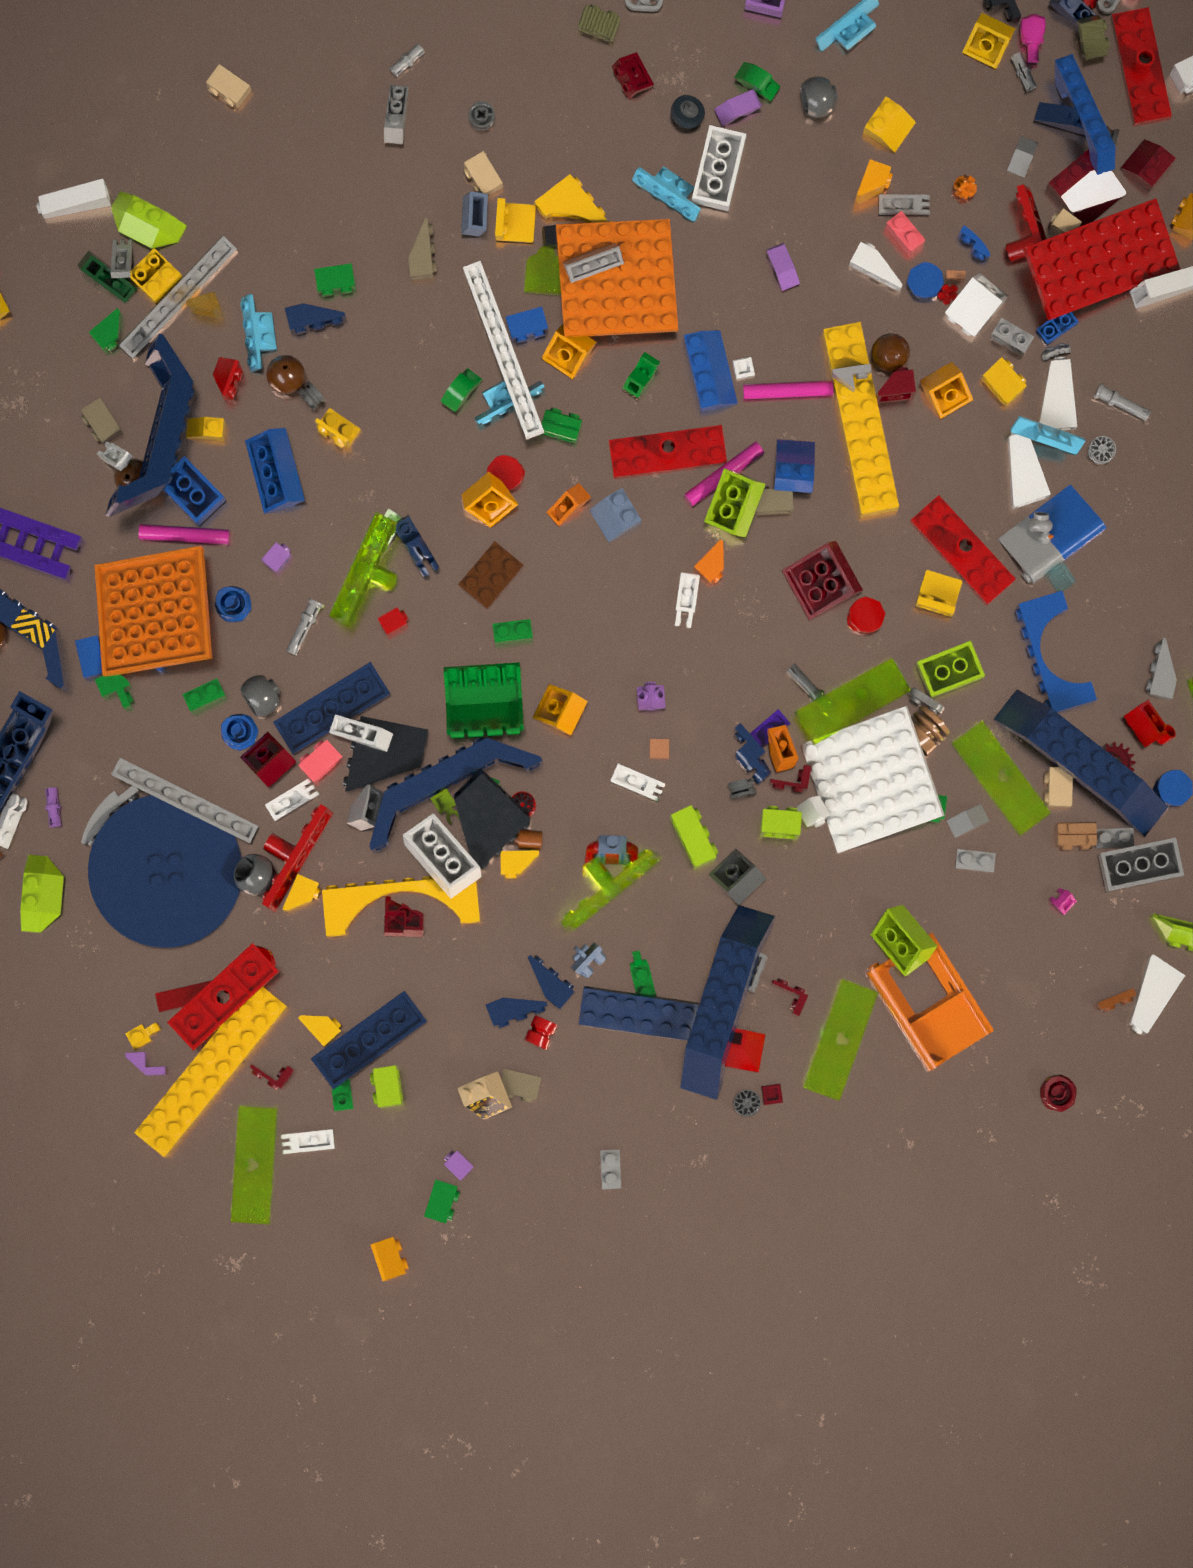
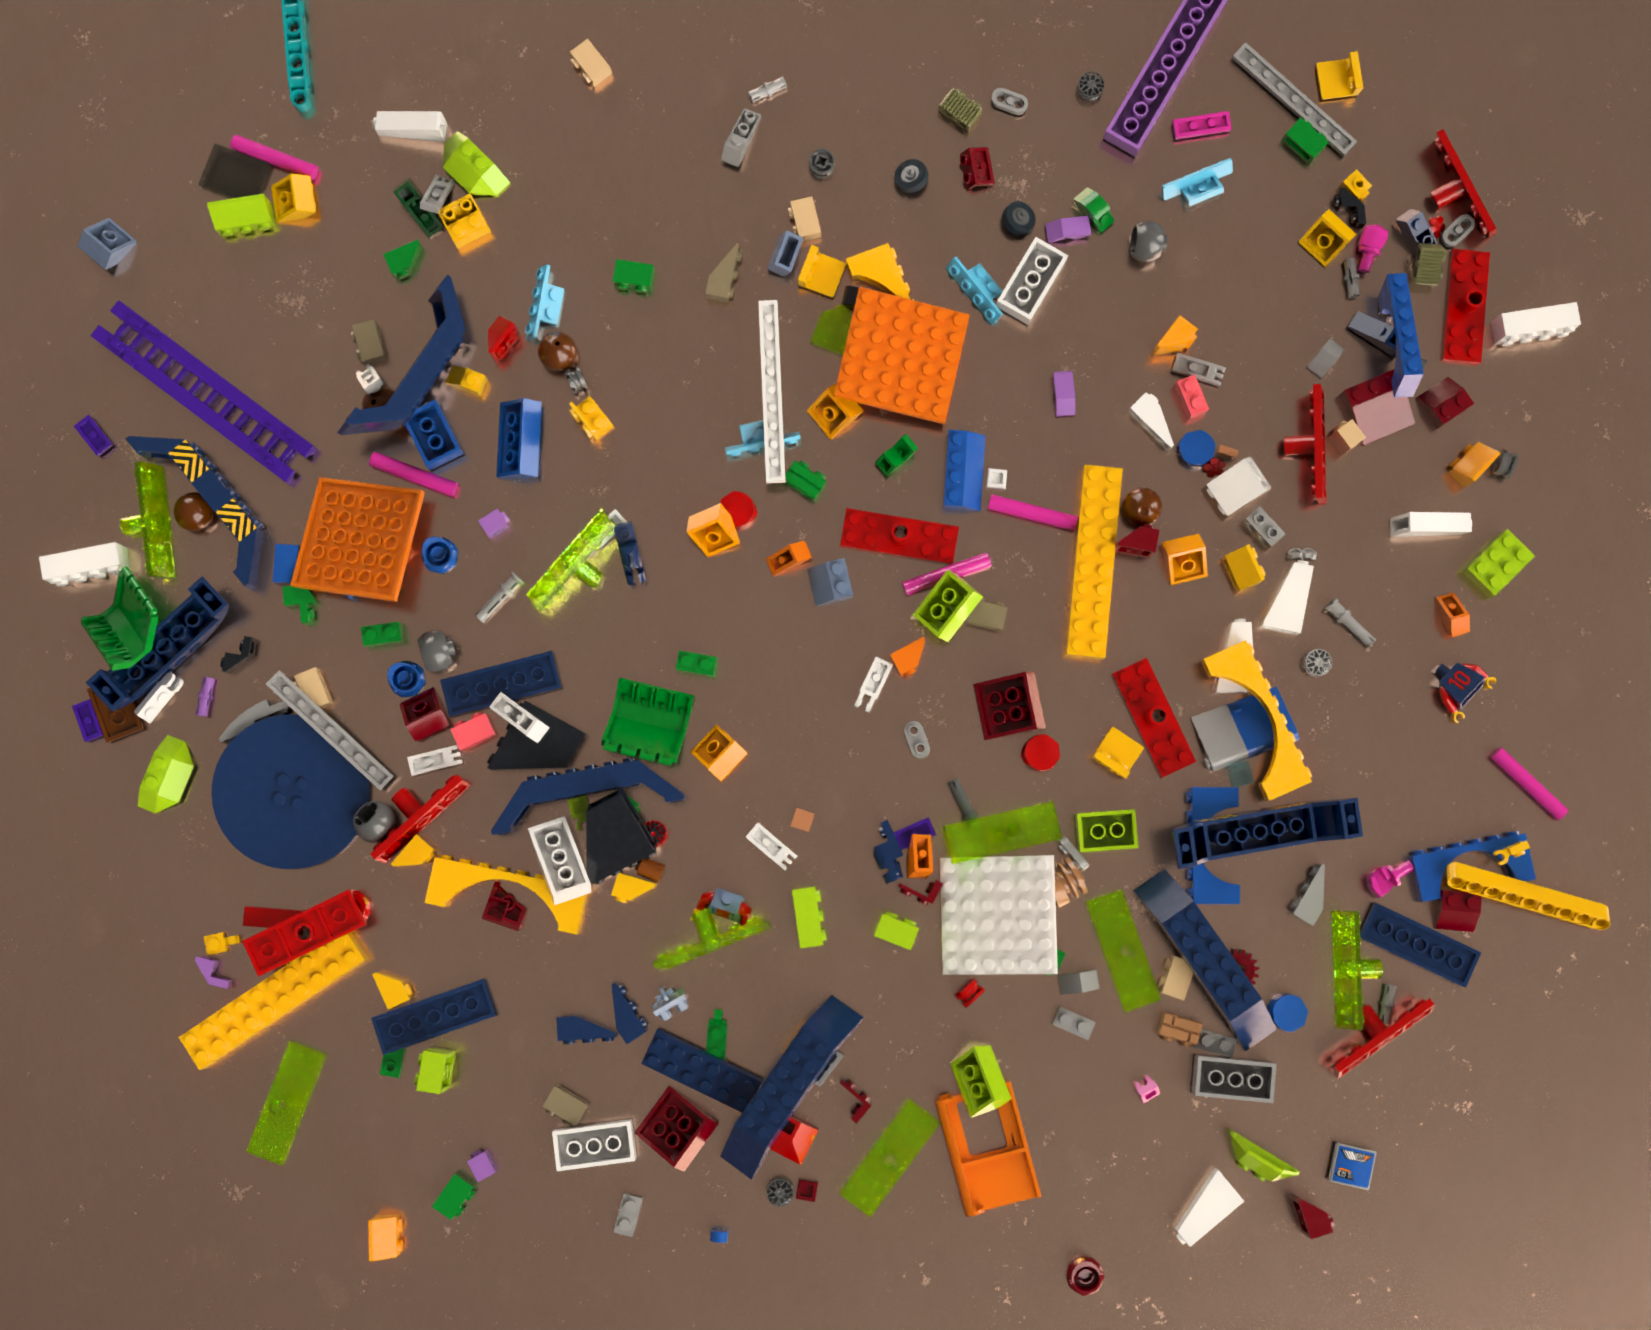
camera: 15 degrees right, 0 degrees up
light grey plate [118,235,237,359] -> none
clear yellow tile [186,291,223,319] -> none
dark red bracket [250,1064,295,1090] -> none
white hinge [281,1129,335,1154] -> none
dark blue slope [285,303,346,335] -> none
light grey slope [347,785,383,831] -> none
red brick [377,607,409,637] -> none
green brick [441,368,482,412] -> none
tan slope [457,1072,512,1119] -> none
reddish brown plate [458,541,524,610] -> none
blue brick [506,307,548,343] -> none
red wheel [524,1015,557,1049] -> none
light grey slope [563,243,624,283] -> none
medium lavender brick [637,682,666,711] -> none
dark grey slope [708,849,766,905] -> none
dark grey wheel [728,778,757,799] -> none
blue slope [774,439,815,493] -> none
white brick [796,795,830,827] -> none
light grey slope [832,364,871,392] -> none
yellow slope [863,96,916,153] -> none
orange gear [954,174,977,199] -> none
blue slope [958,226,990,261] -> none
medium azure bracket [1011,416,1085,454] -> none
red plate [1023,198,1181,320] -> none
light grey animal [1028,512,1054,544] -> none
blue slope [1036,312,1079,344] -> none
dark orange plate [1096,988,1136,1012] -> none
red hinge [1124,700,1176,748] -> none
none -> black slope [220,636,256,673]
none -> tan brick [294,667,333,709]
none -> white brick [552,1119,637,1171]
none -> dark red slope [634,1086,719,1171]
none -> blue piece [710,1229,728,1243]
none -> black wheel [894,159,929,193]
none -> light grey plate [904,721,930,759]
none -> red wheel [955,979,985,1008]
none -> dark blue slope [1172,798,1363,869]
none -> yellow arch [1201,640,1312,801]

